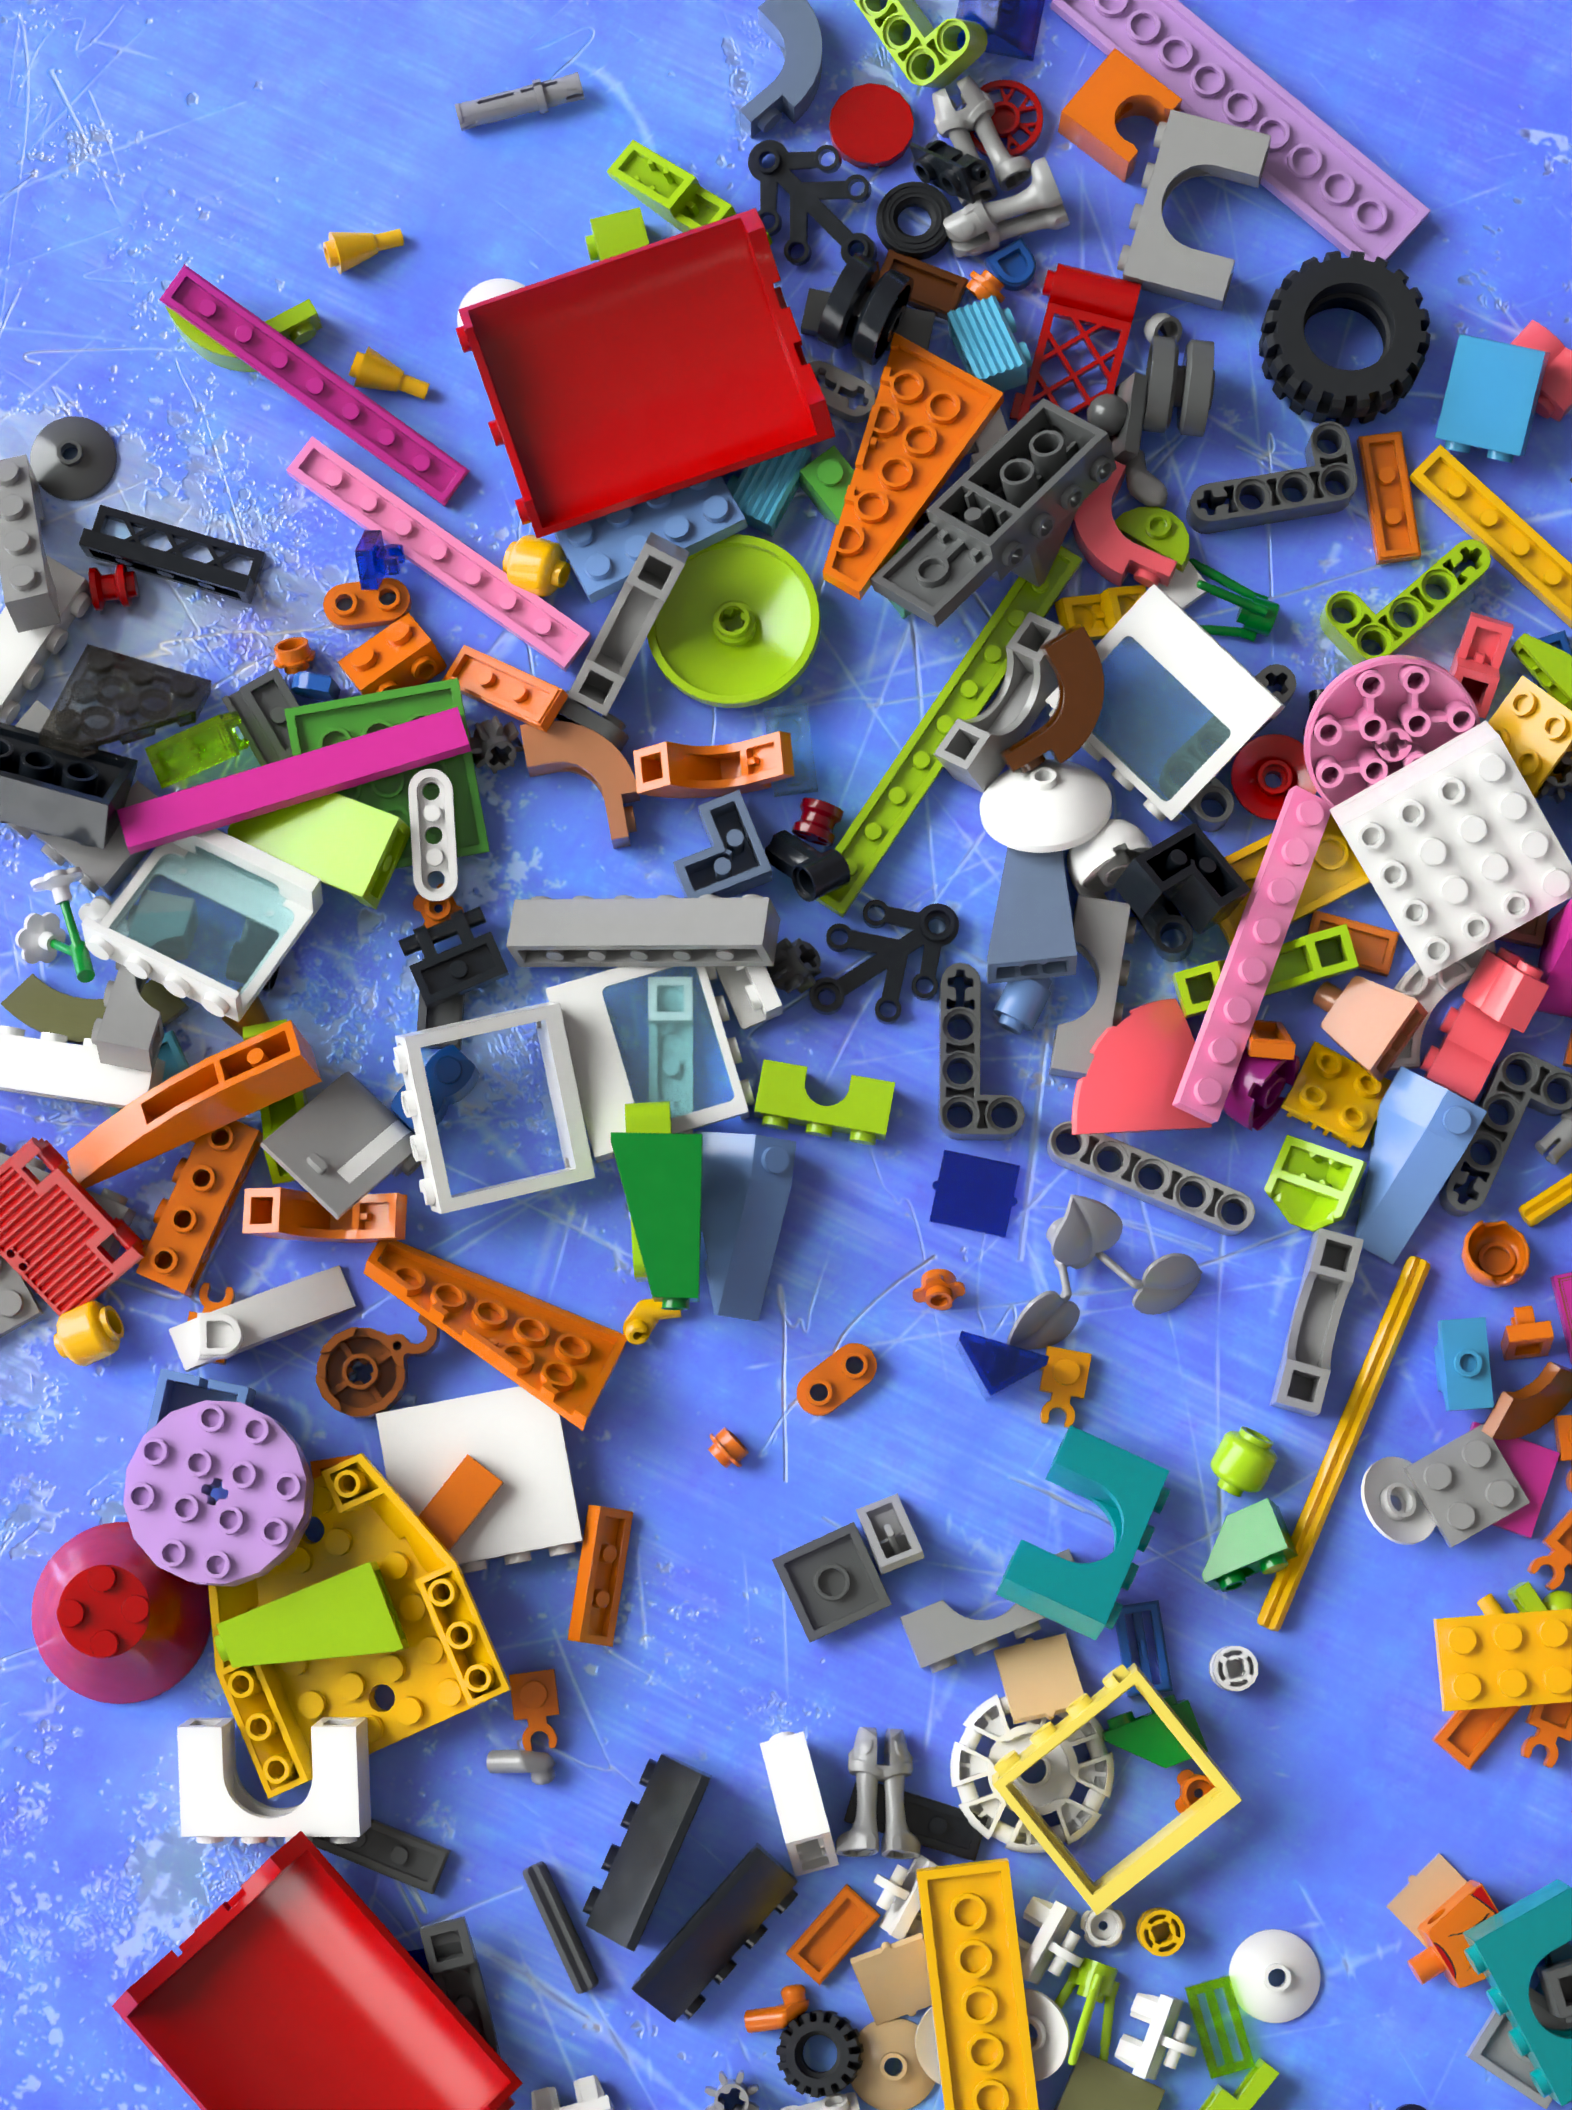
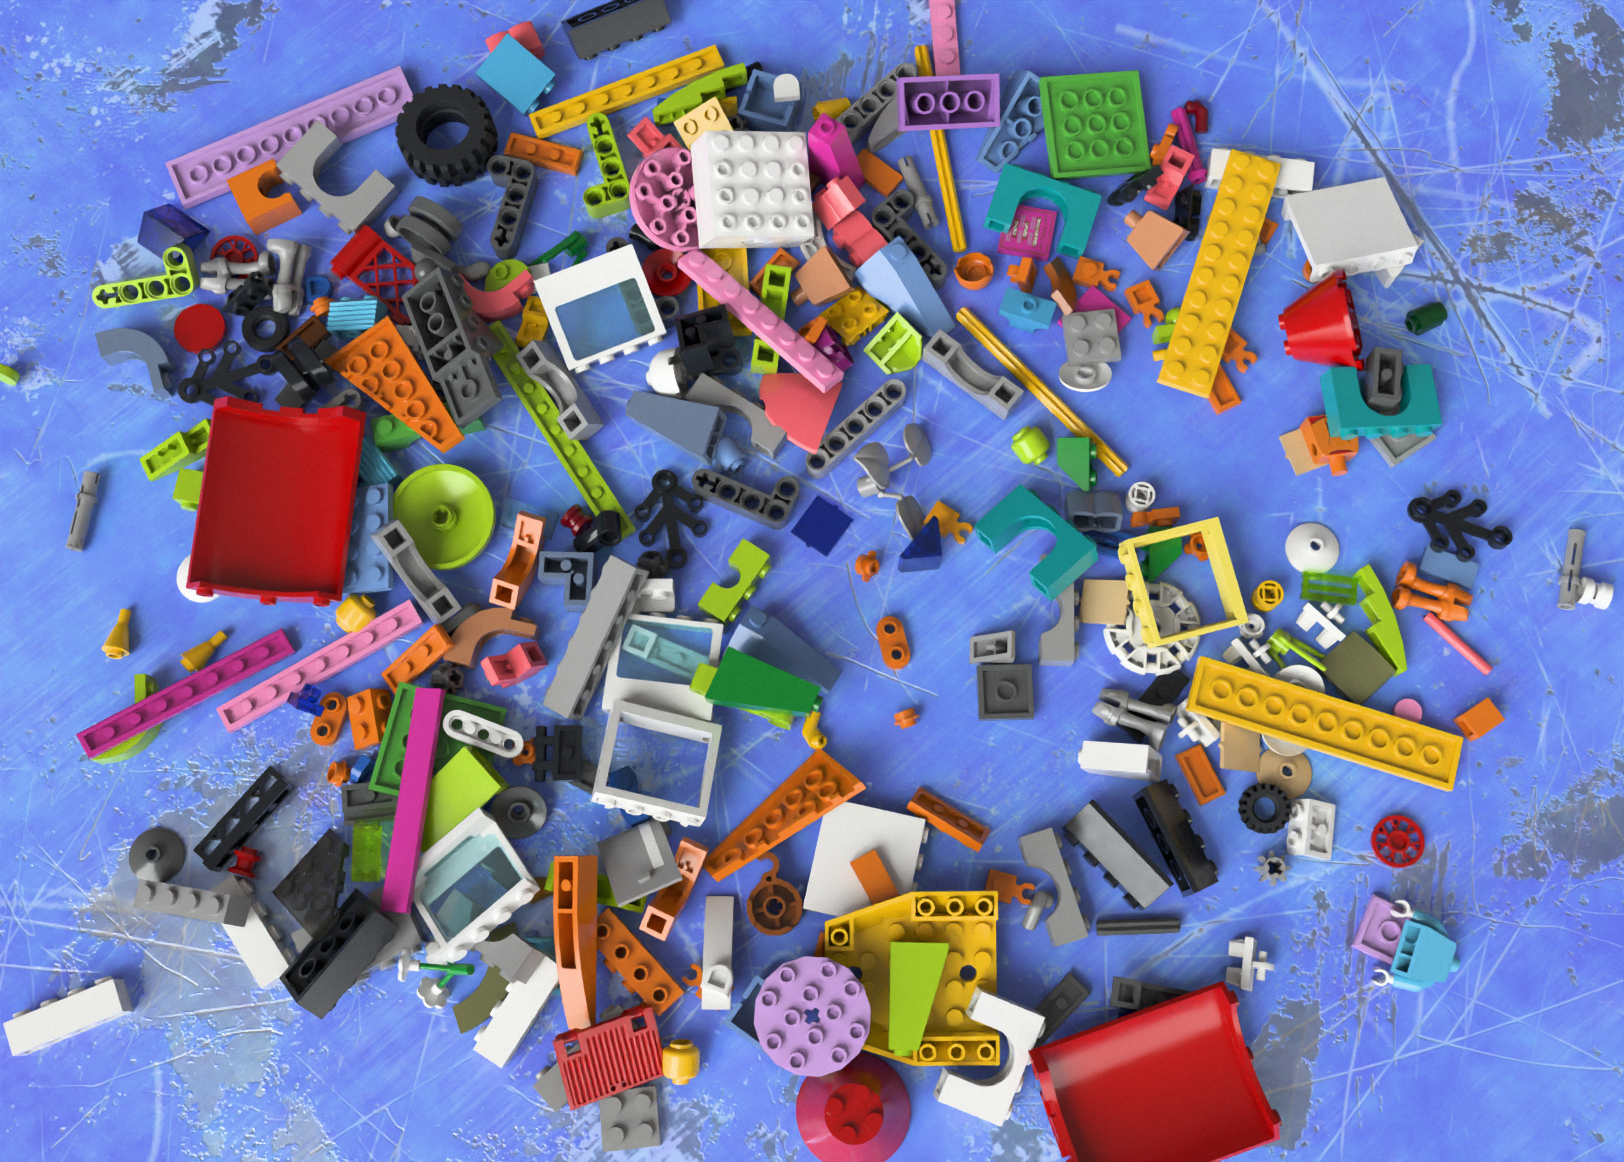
camera: 65 degrees left, 5 degrees down
orange arm [744,1984,809,2033] -> none
white dish [980,759,1112,853] -> none
reddish brown arch [1000,624,1104,773] -> none
none -> coral brick [480,641,549,688]
none -> dark grey dish [491,786,547,839]
none -> light grey arch [1017,827,1090,948]
none -> sand blue brick [1064,491,1123,533]
none -> orange plate [1130,506,1180,528]

